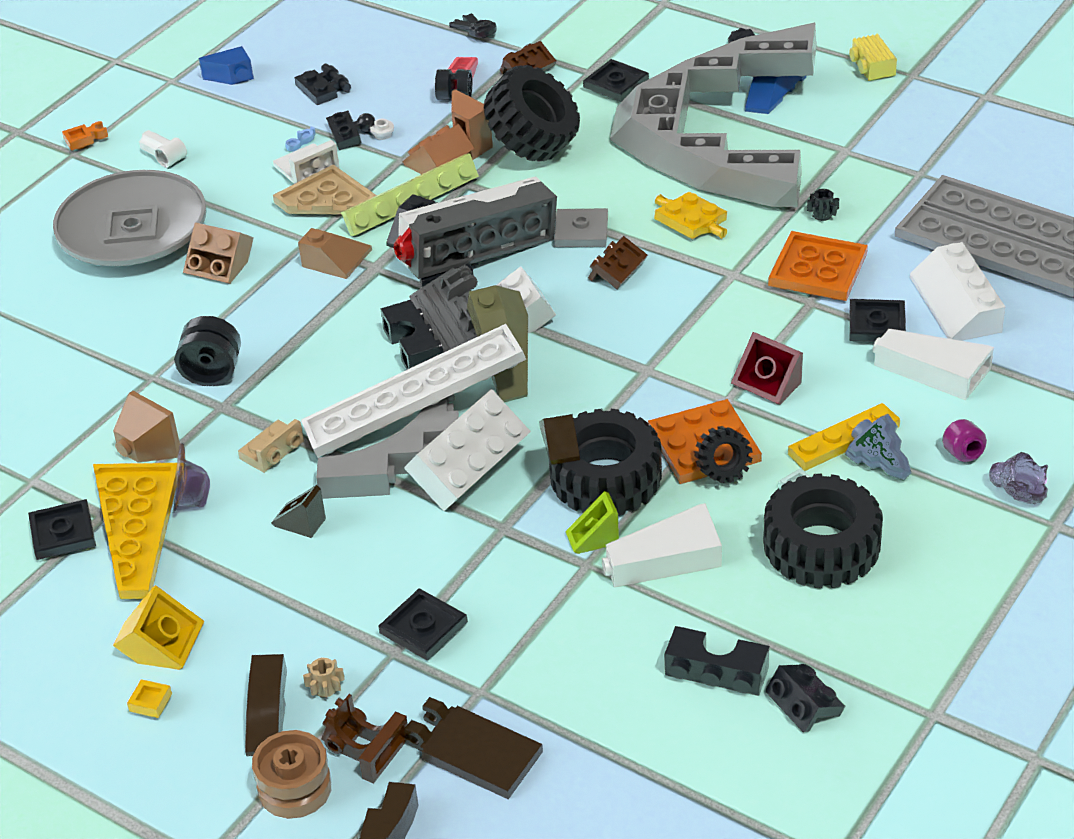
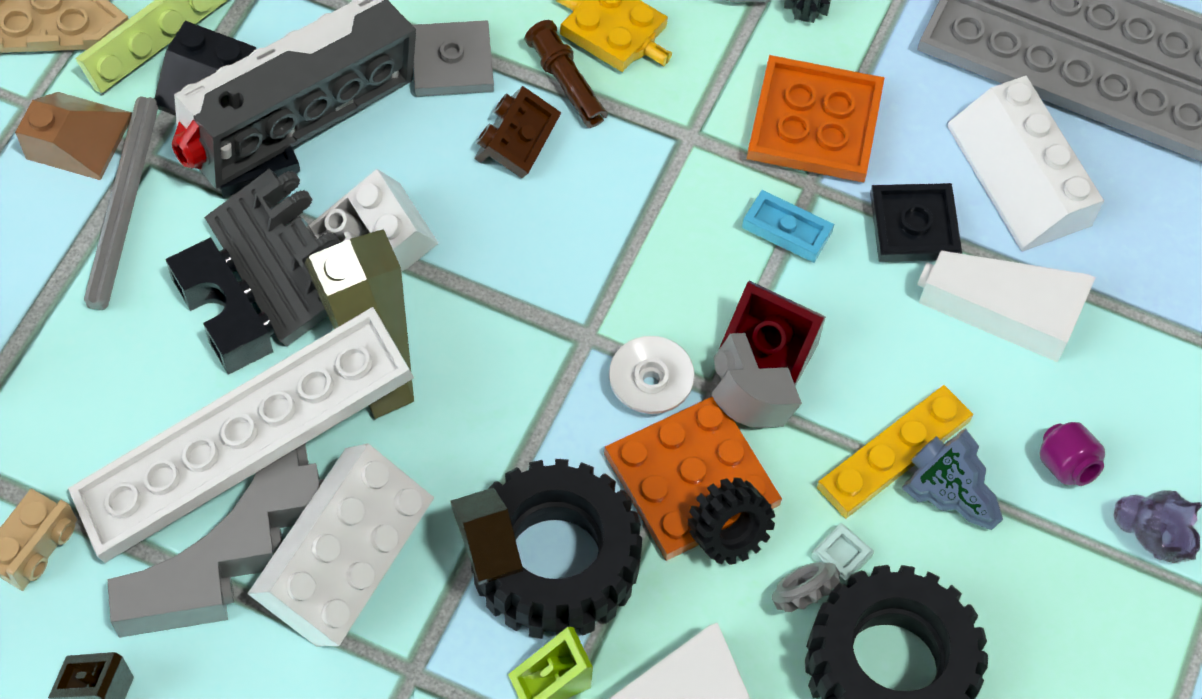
camera: 15 degrees left, 20 degrees up
none -> light grey axle [84,96,158,310]
none -> reddish brown pin [524,19,608,128]
none -> white dish [609,336,694,414]
none -> light grey brick [712,333,802,428]
none -> medium azure plate [742,190,835,263]
none -> light grey gear [772,562,840,612]

